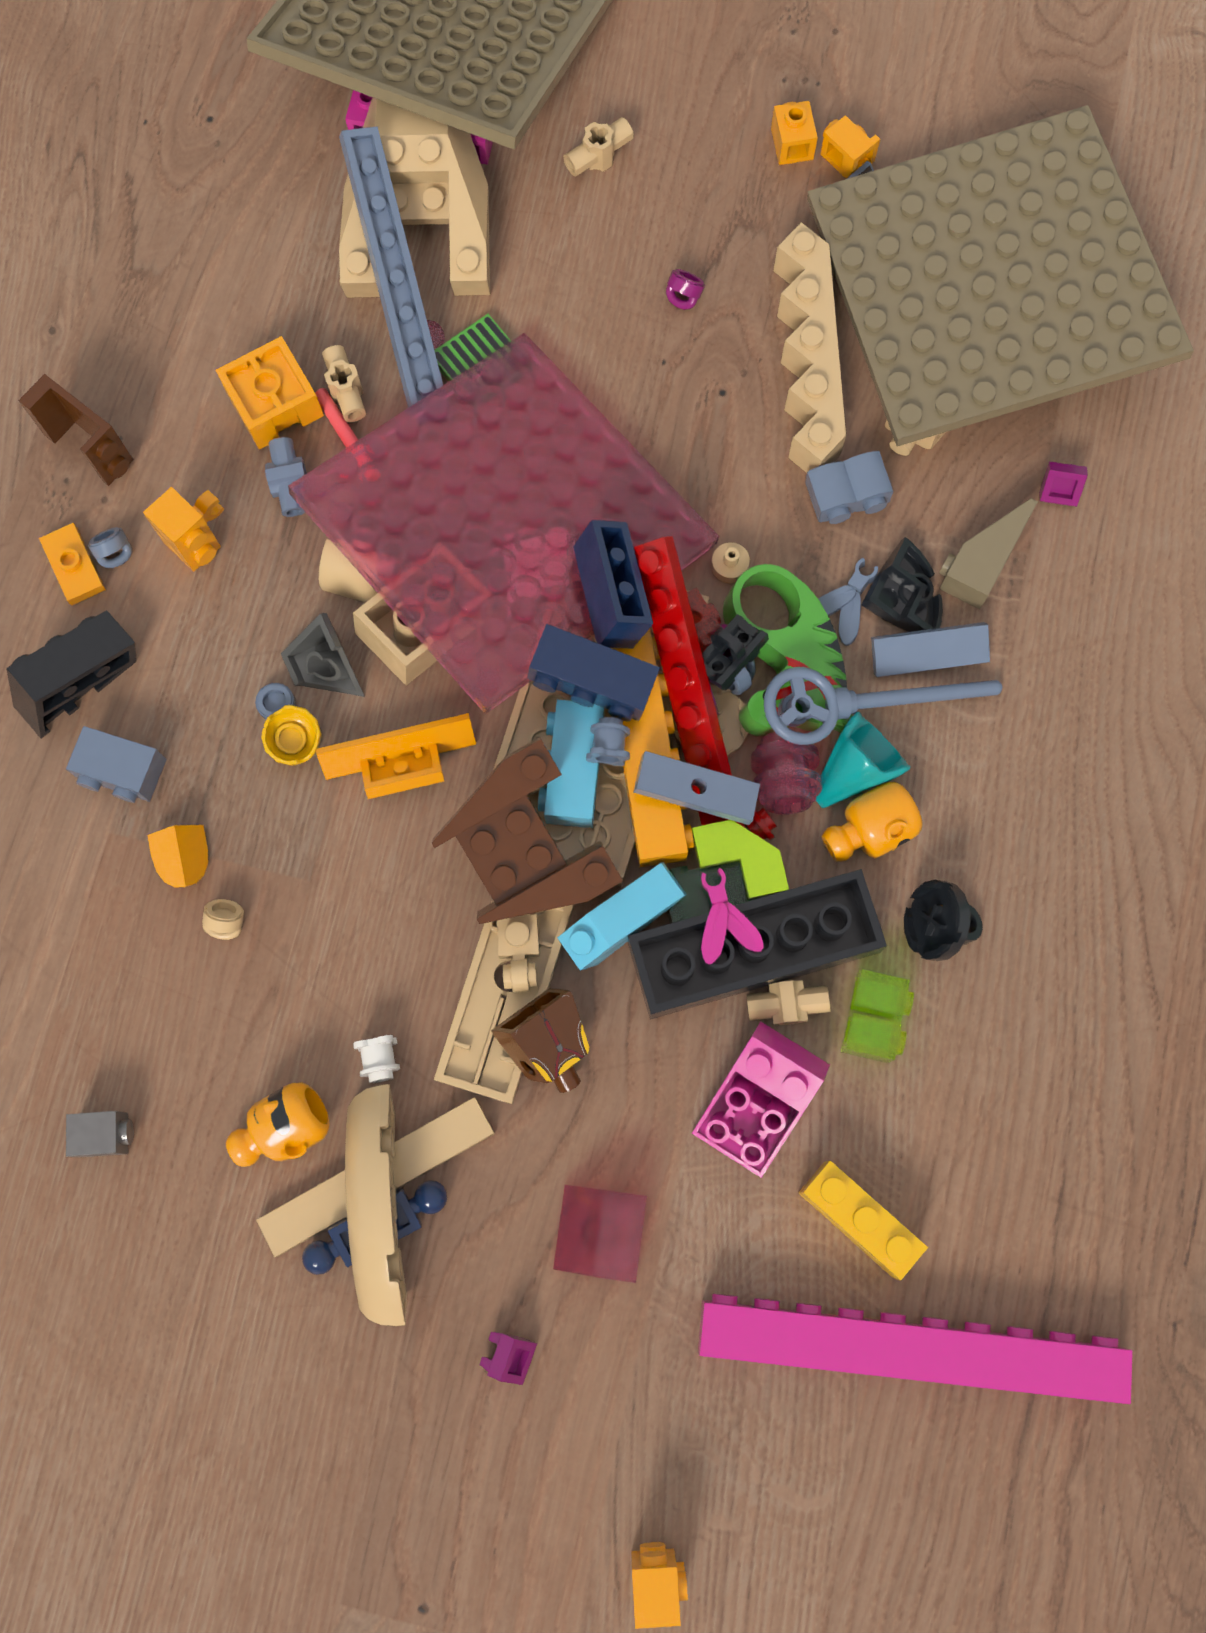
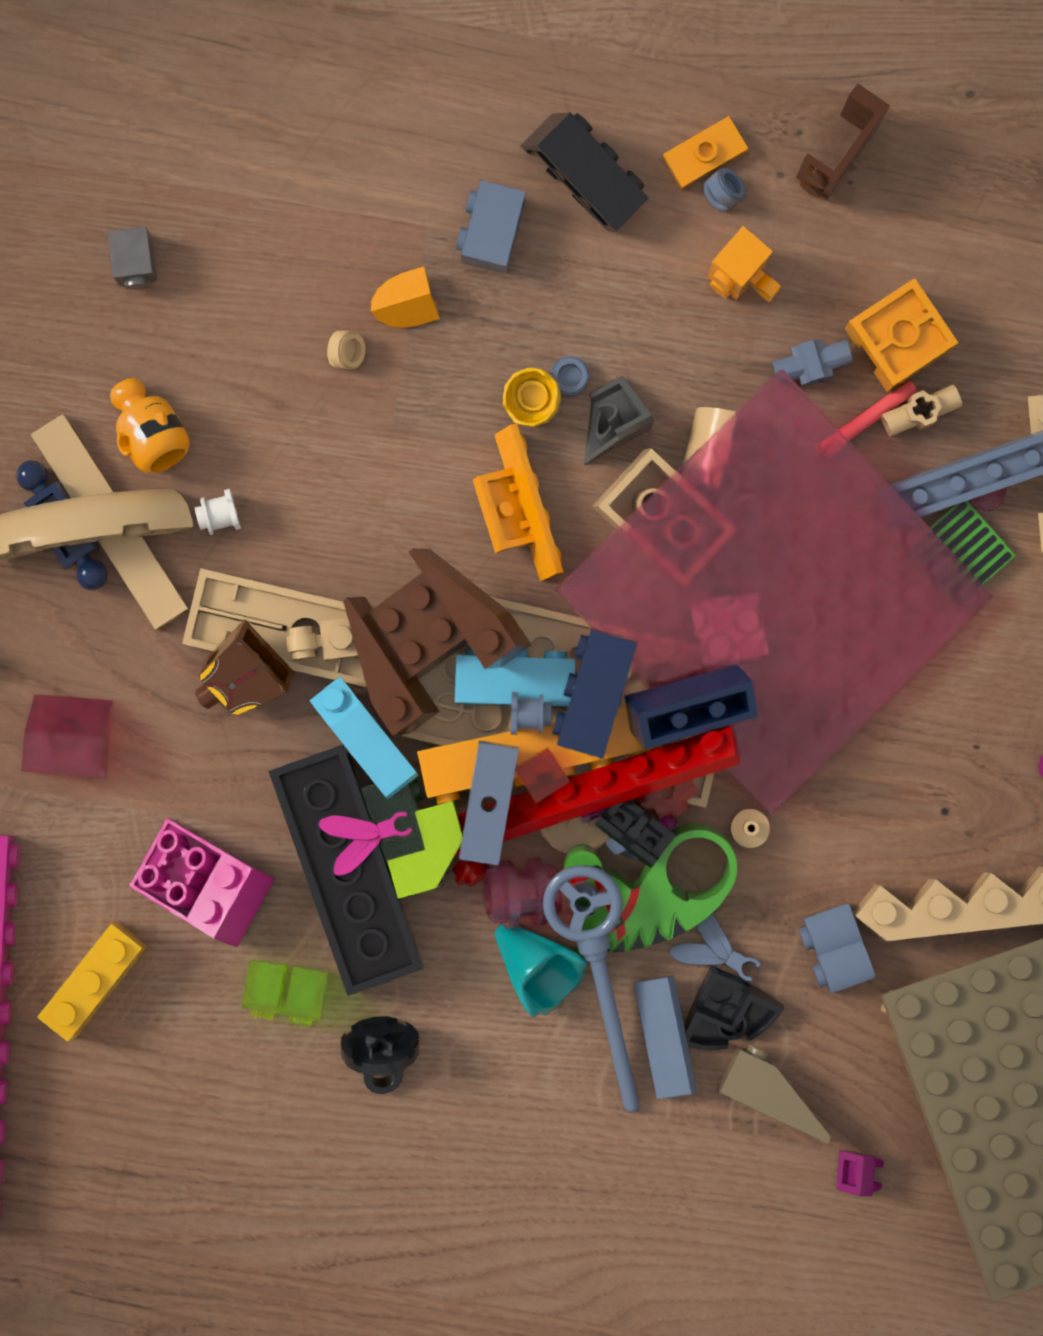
camera: 85 degrees right, 10 degrees up
tan axle [746,980,830,1026] -> none
light orange piece [822,781,923,862] -> none
none -> clear red tile [515,747,570,803]

